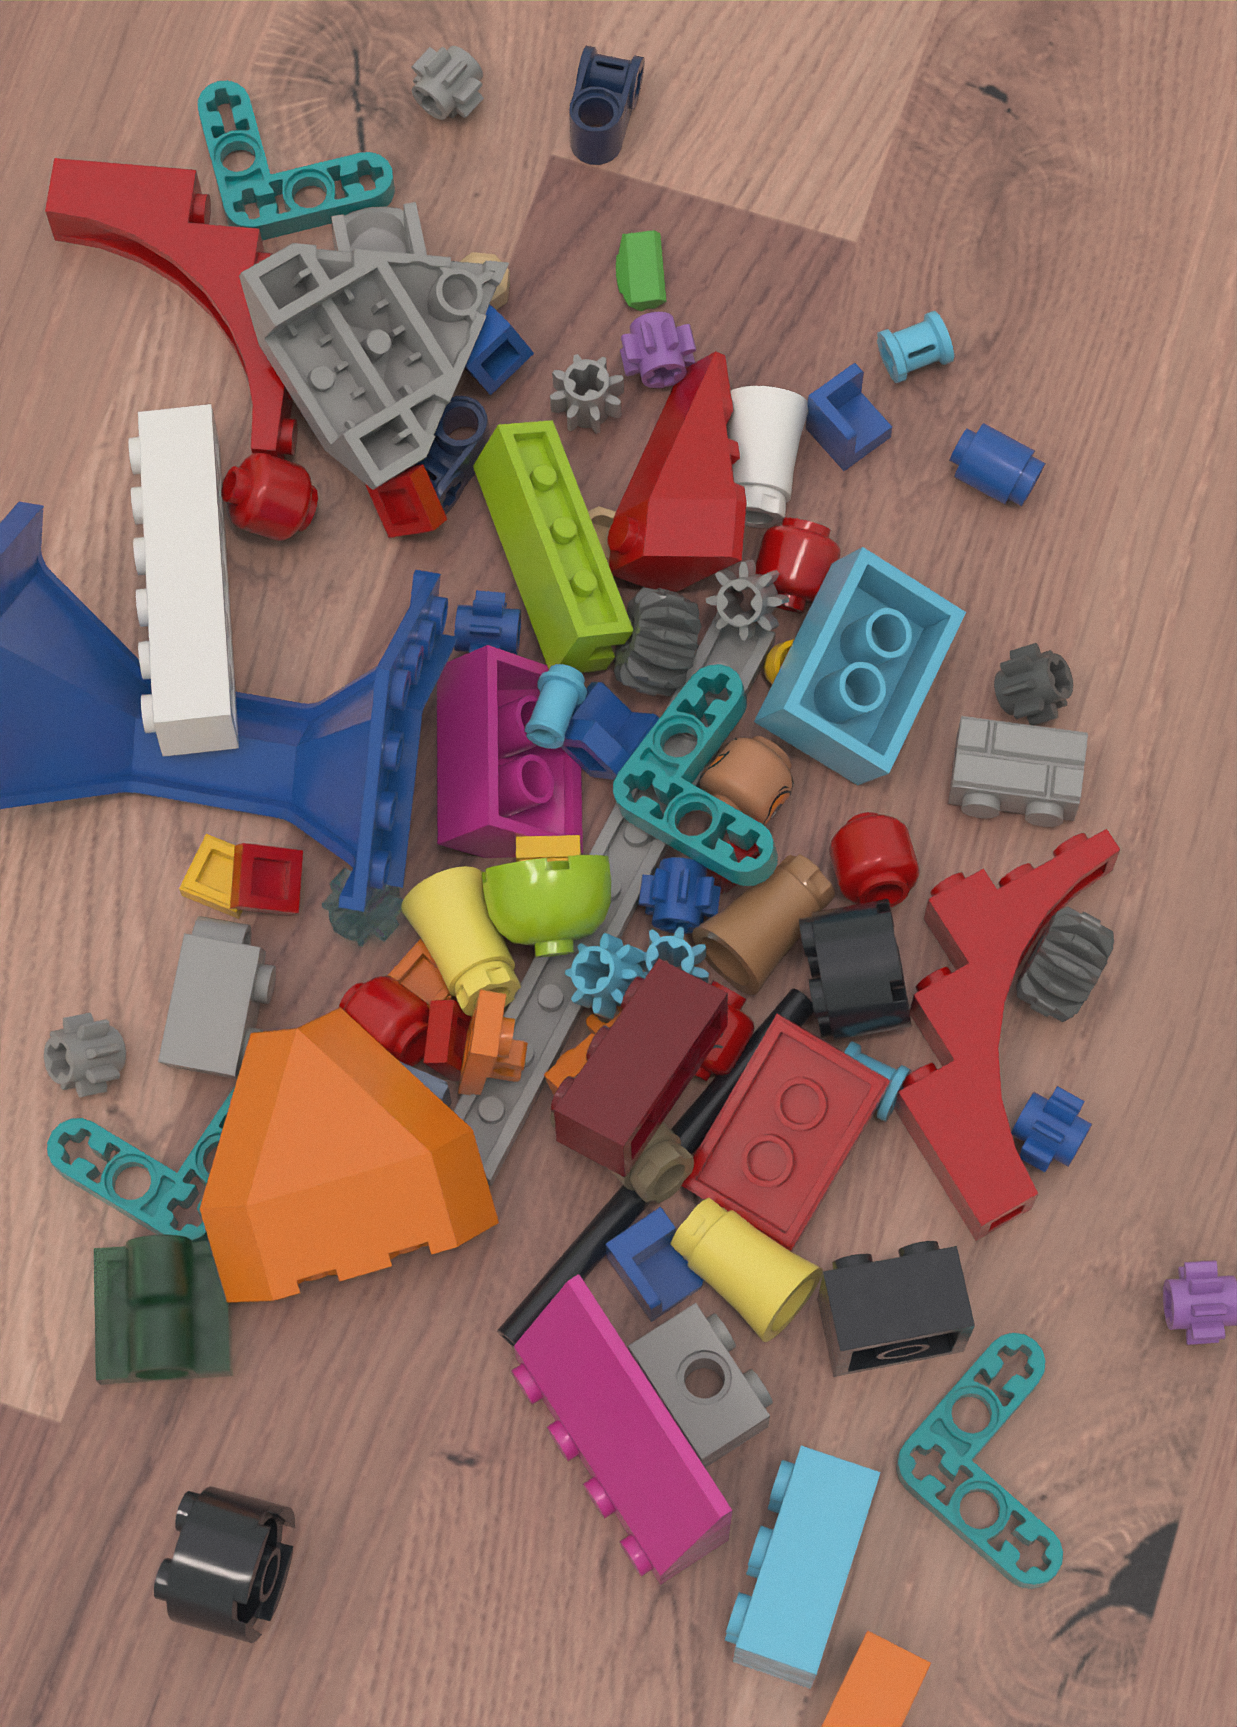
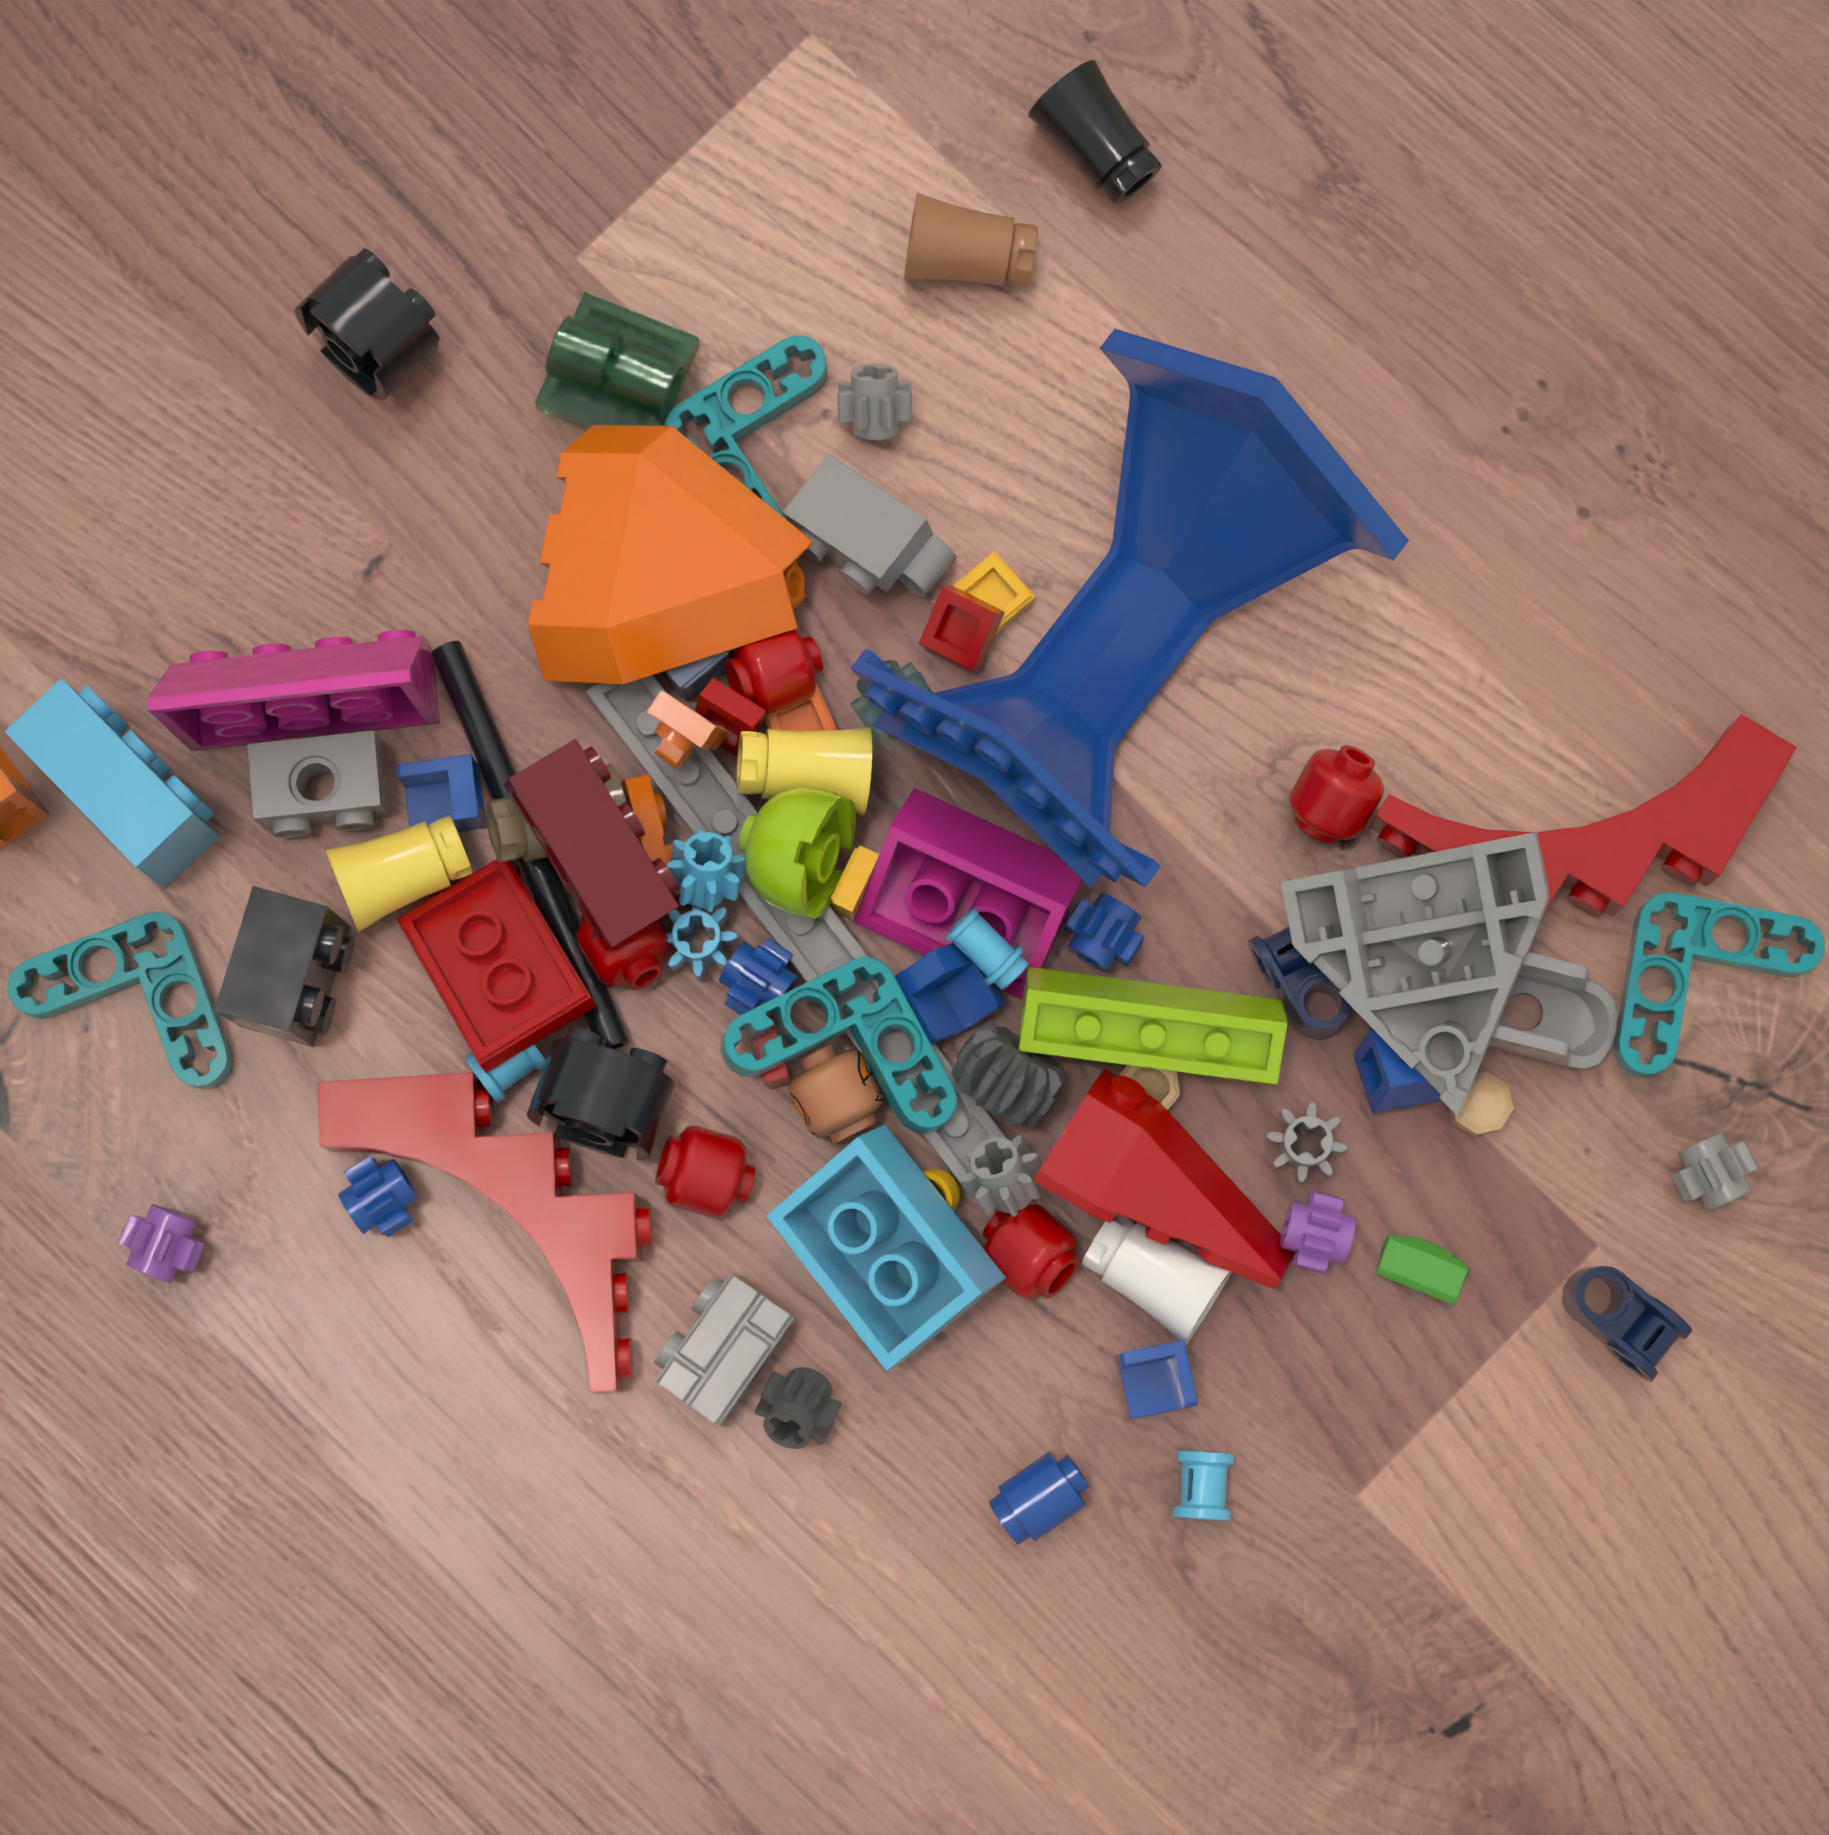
camera: 120 degrees right, 10 degrees up
white brick [128,404,239,757] -> none
red tile [364,465,448,538] -> none
medium nougat plant [692,854,835,995] -> none
dark grey gear [1016,906,1114,1022] -> none

